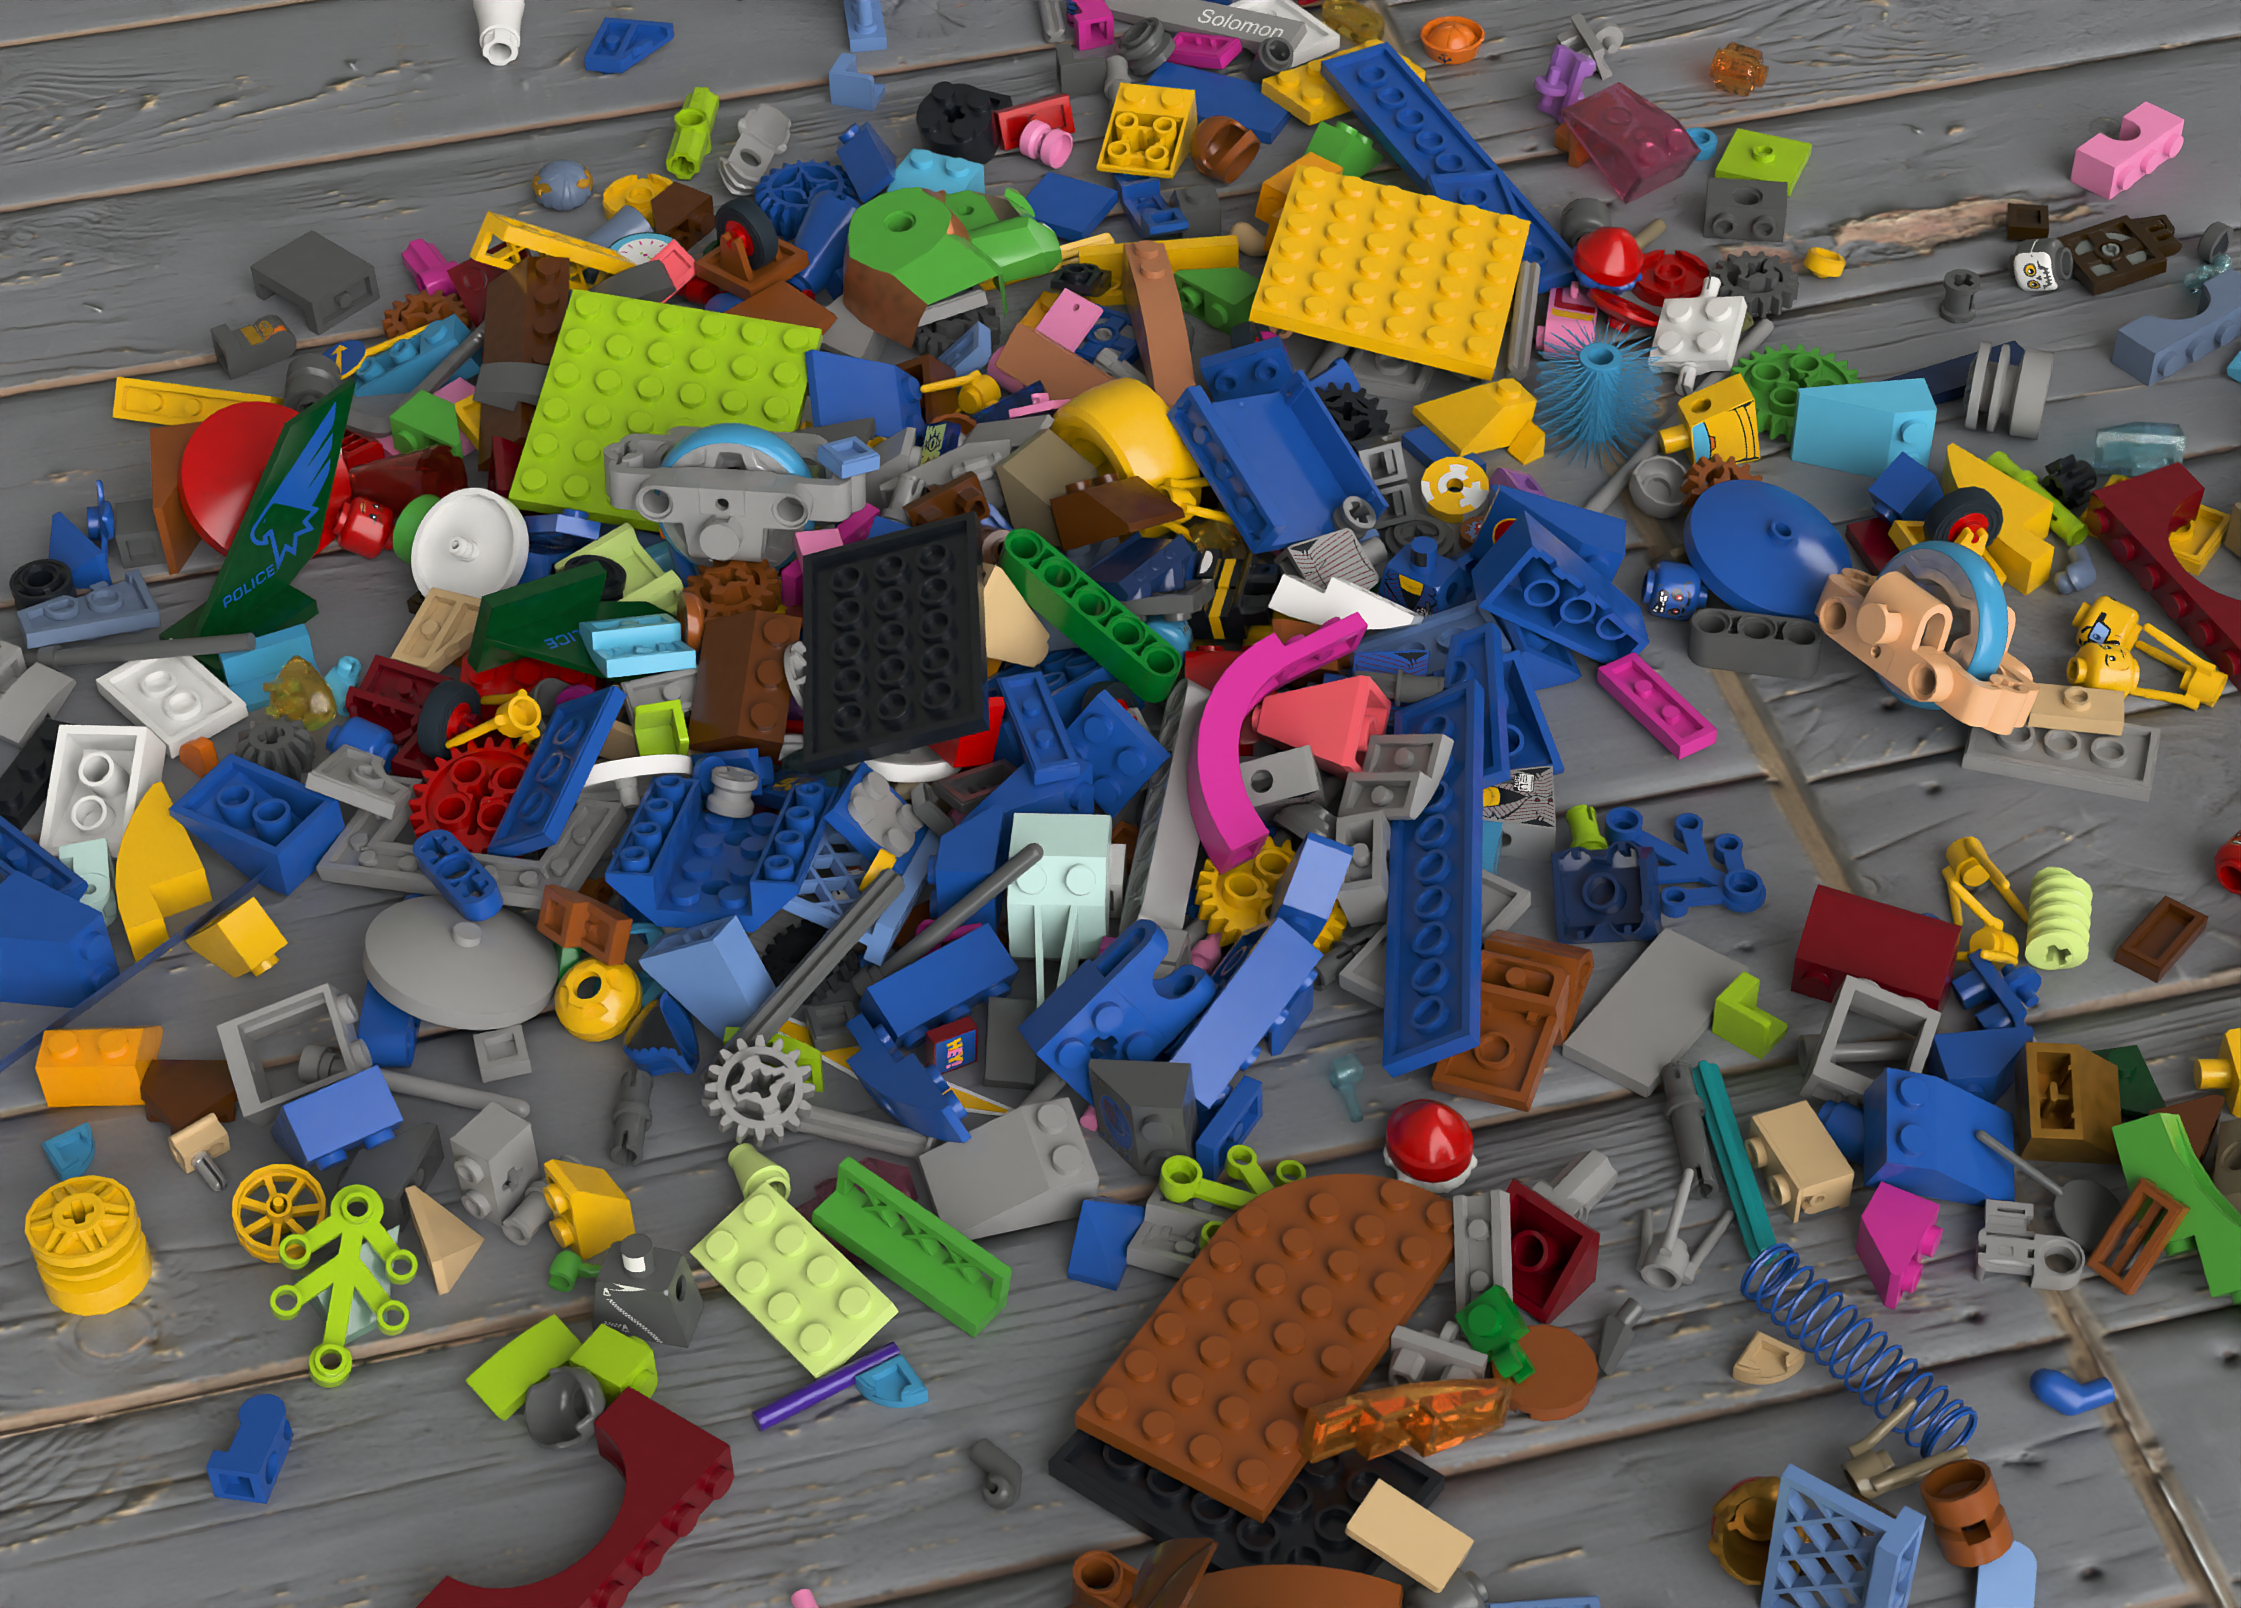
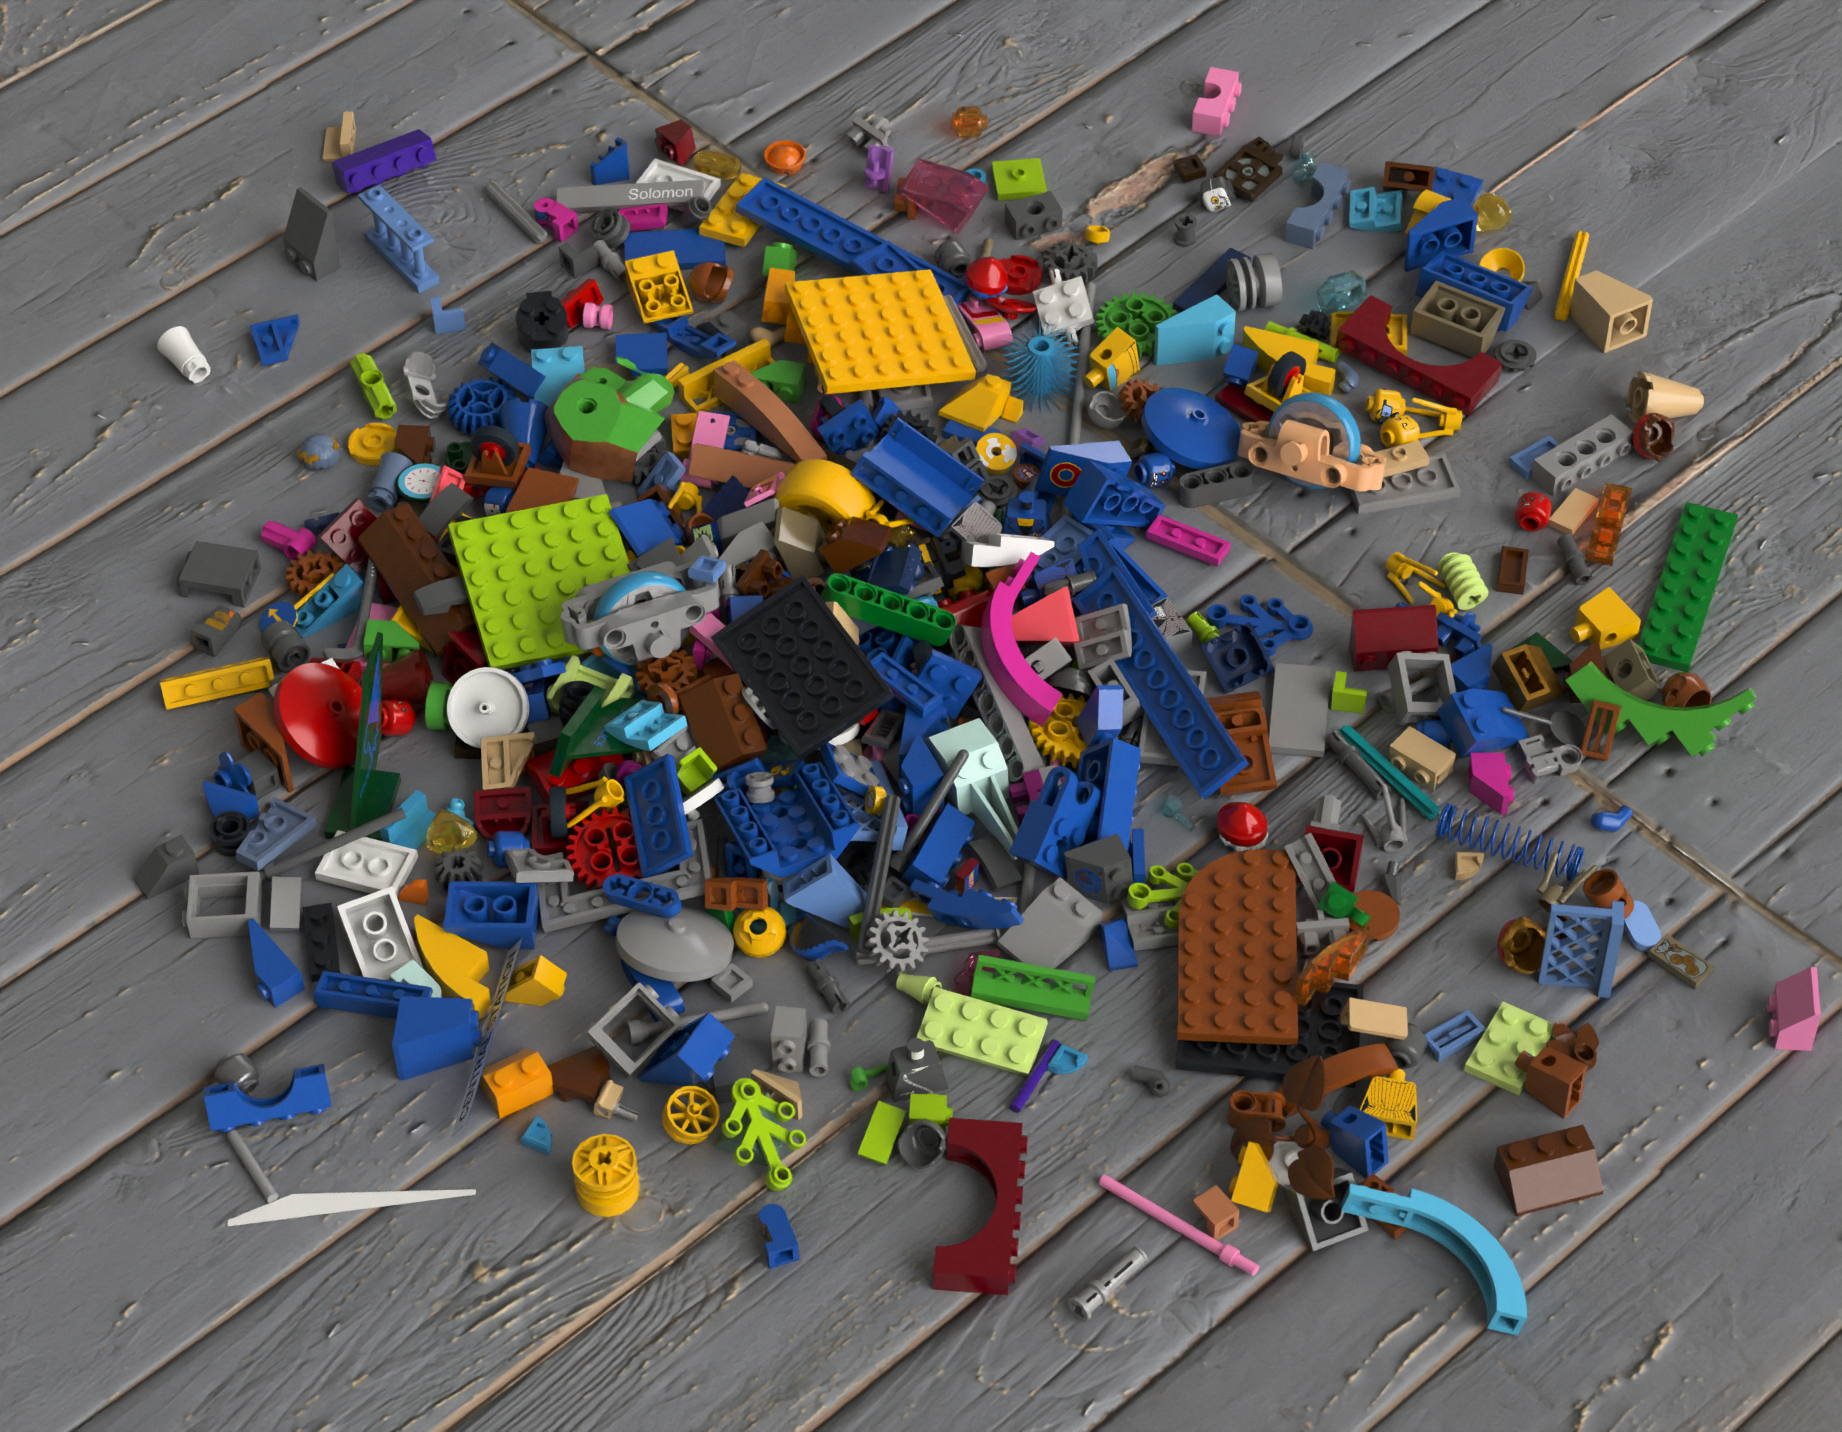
camera: 30 degrees left, 5 degrees up
yellow fence [469,211,636,291] -> none
yellow slope [542,1159,636,1262] -> none
dark grey tile [911,782,956,838] -> none
light grey piece [950,451,1003,482] -> none
black slope [1050,263,1112,297] -> none
dark grey bush [1332,496,1376,540] -> none

